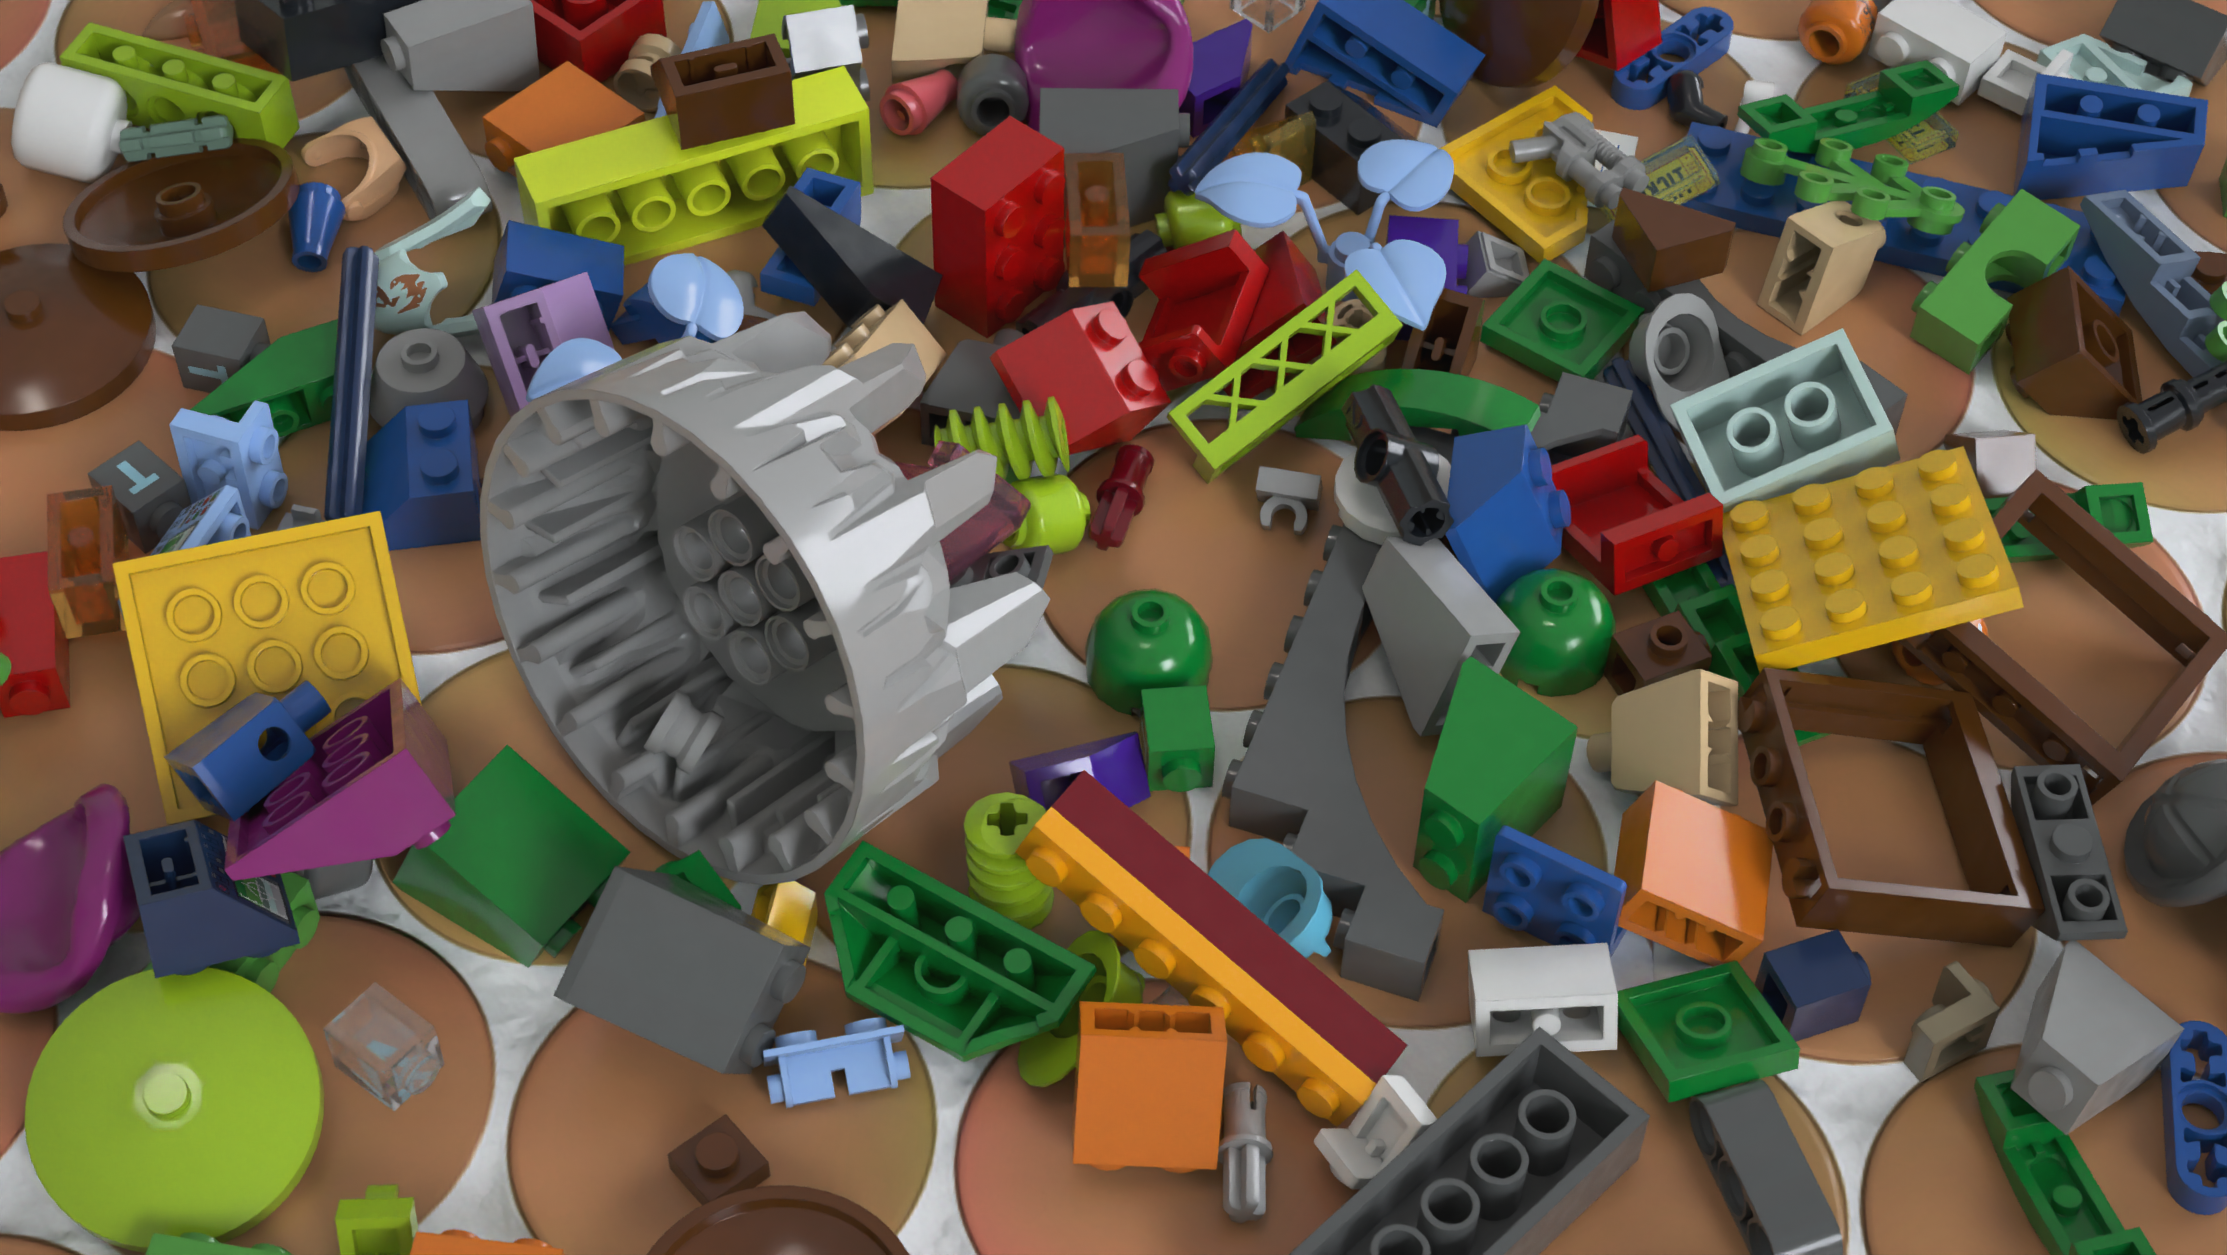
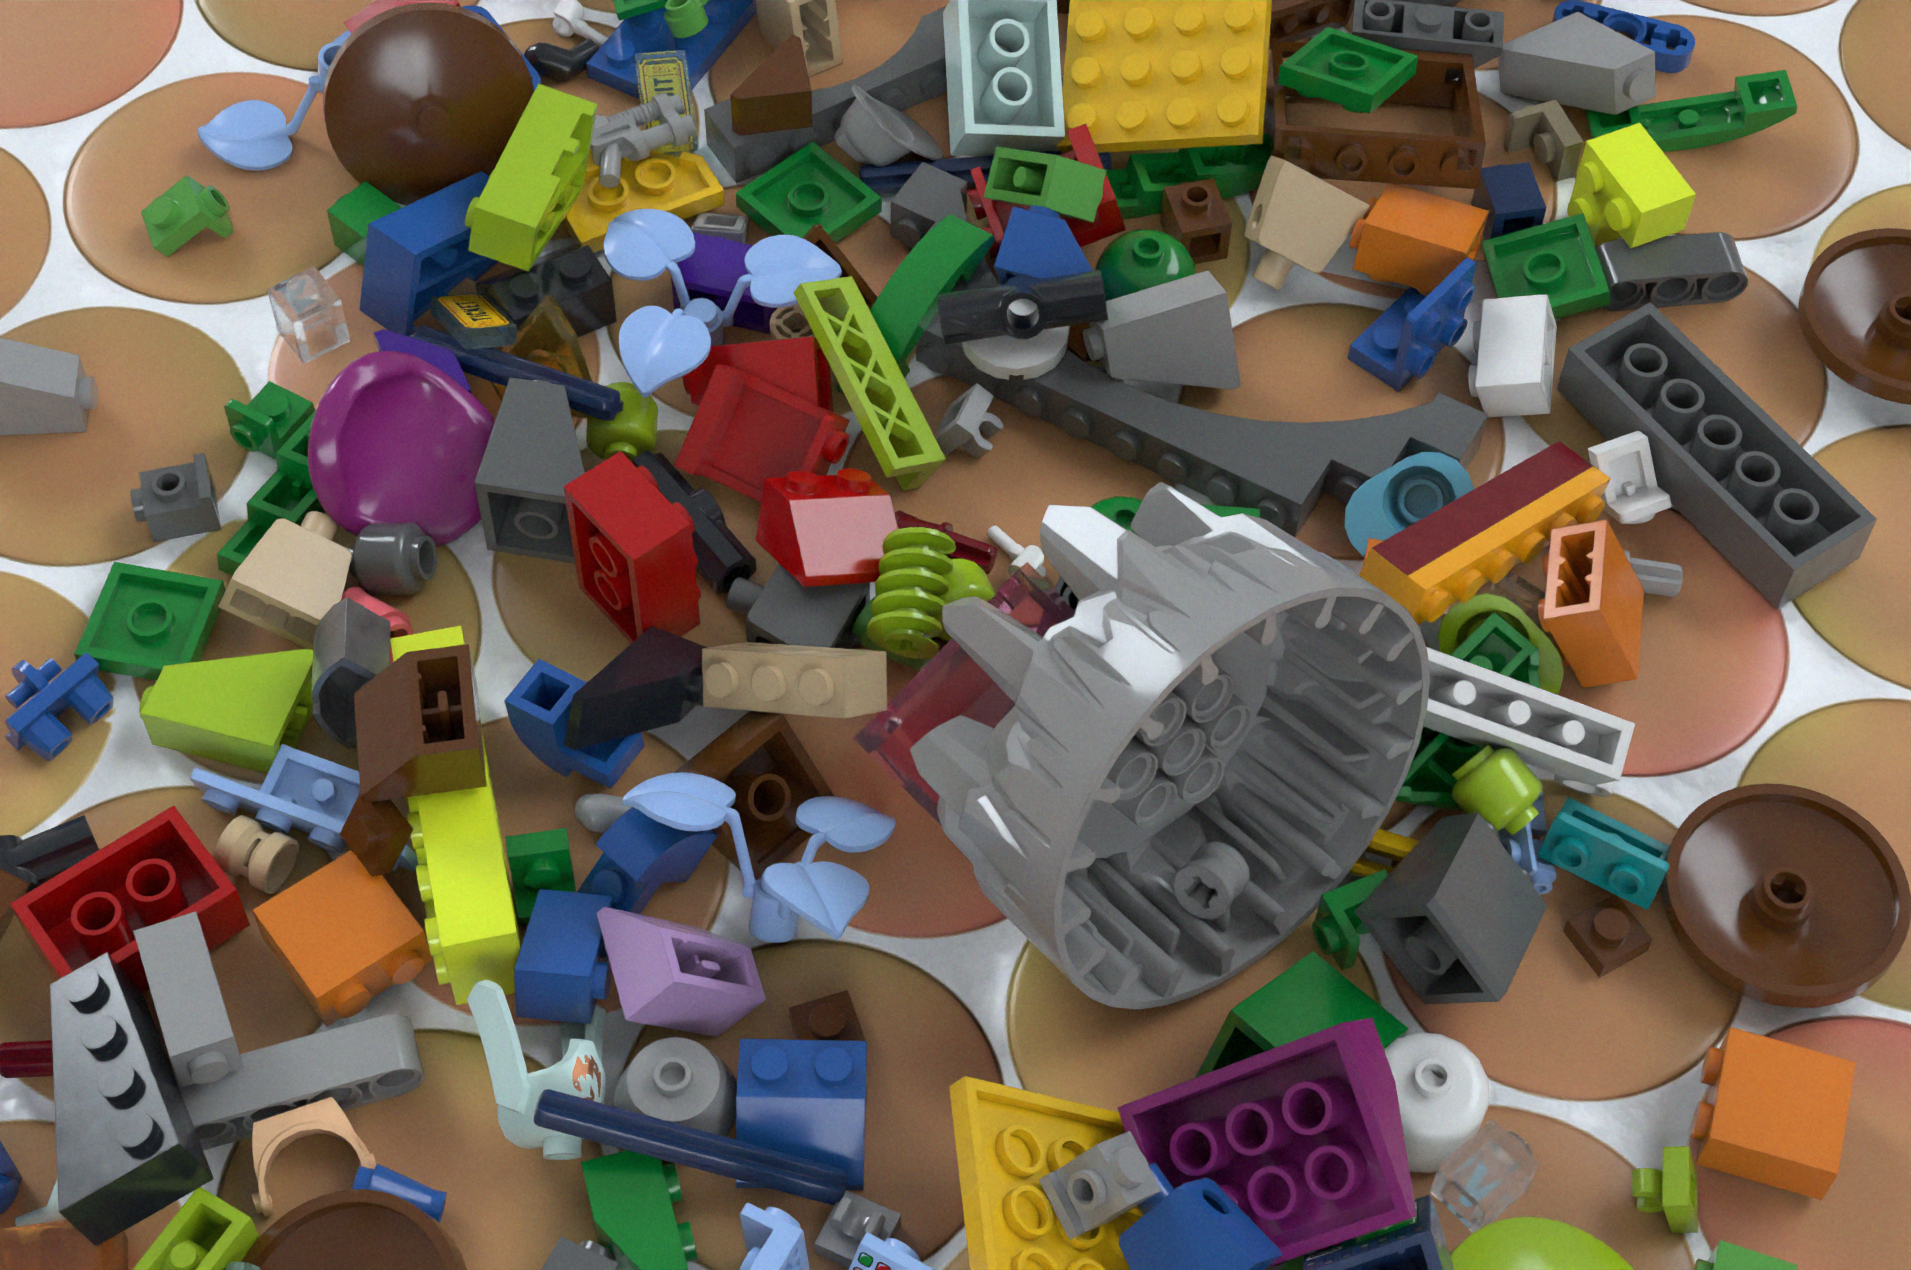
camera: 80 degrees left, 5 degrees up
clear orange brick [1064,153,1131,287] -> none
green slope [1413,656,1578,903] -> none
none -> reddish brown plate [340,793,413,876]
none -> tile [431,292,517,350]
none -> lime wedge [465,83,598,272]
none -> green bracket [505,828,576,924]
none -> bright green brick [984,146,1107,222]
none -> white hand [987,525,1046,590]
none -> light grey brick [1039,1131,1161,1240]
none -> green plate [1278,27,1418,114]
none -> white head [1384,1032,1489,1173]
none -> white hinge [1423,647,1635,797]
none -> lime head [1452,744,1542,836]
none -> teal bracket [1537,797,1670,910]
none -> neon yellow brick [1567,123,1696,248]

